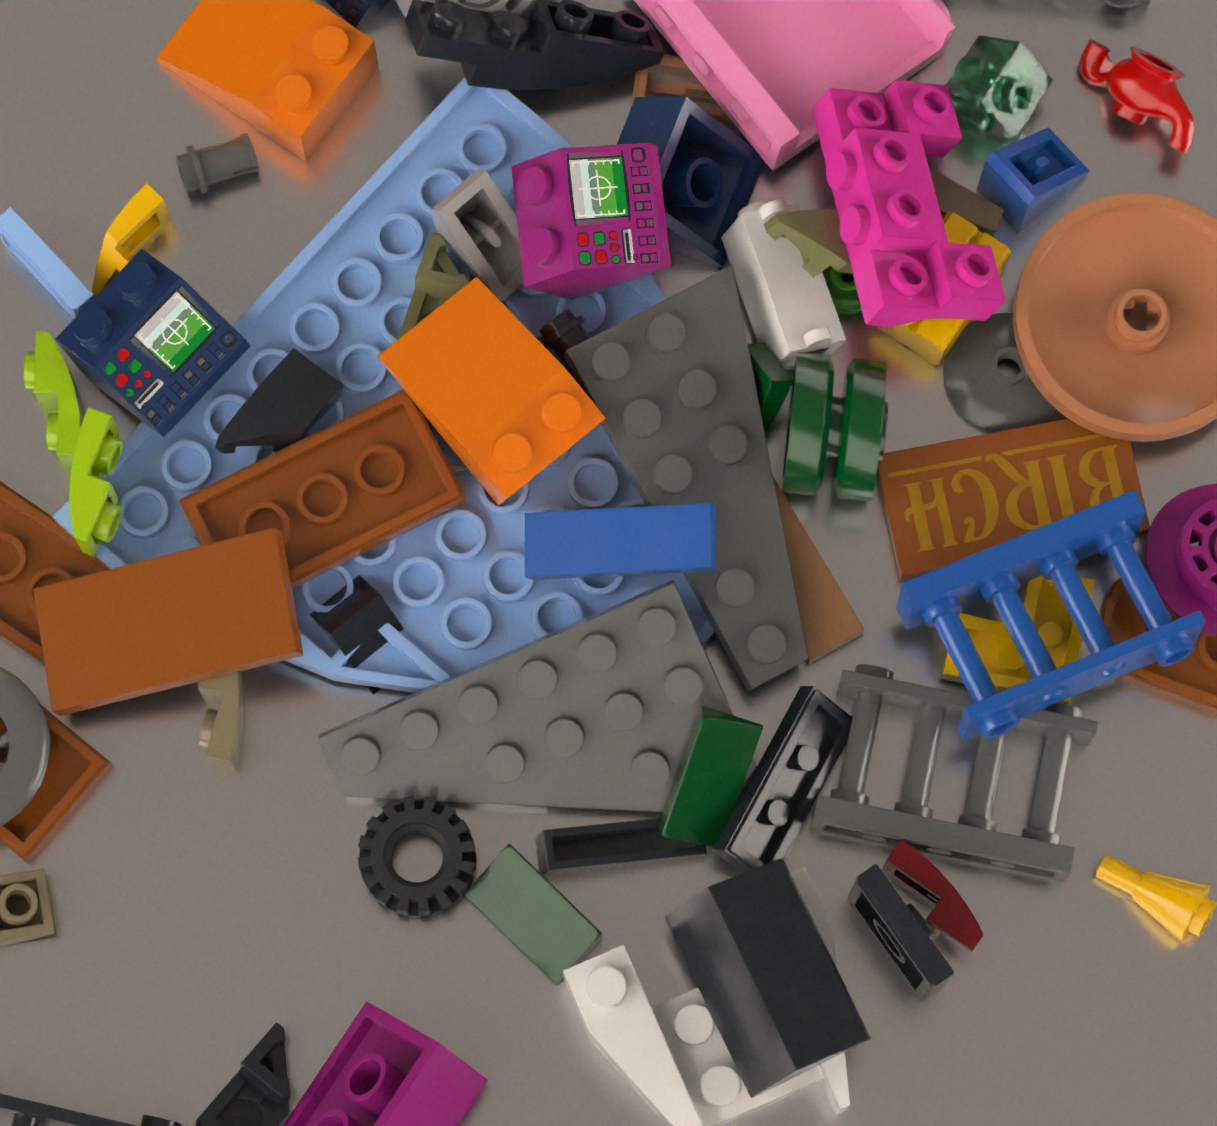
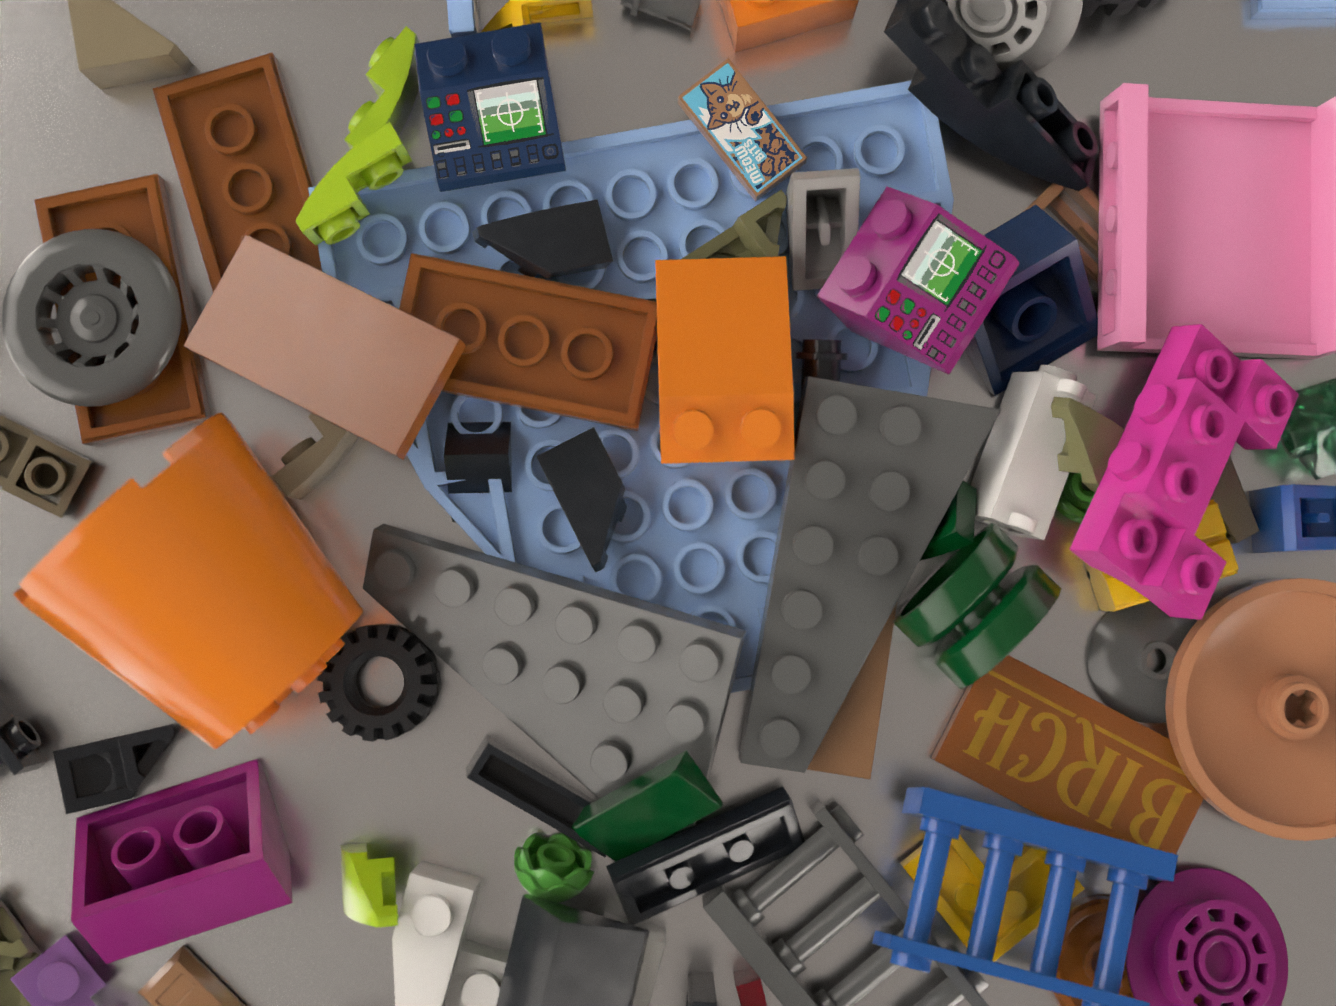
camera: 40 degrees right, 10 degrees up
slope [464,844,602,985] -> none
blue tile [525,503,717,580] -> none
none -> orange cone [13,412,364,749]
none -> lime slope [340,843,398,928]
none -> bright green plate [514,833,595,903]
none -> black slope [536,427,627,573]
none -> tile [678,58,807,202]

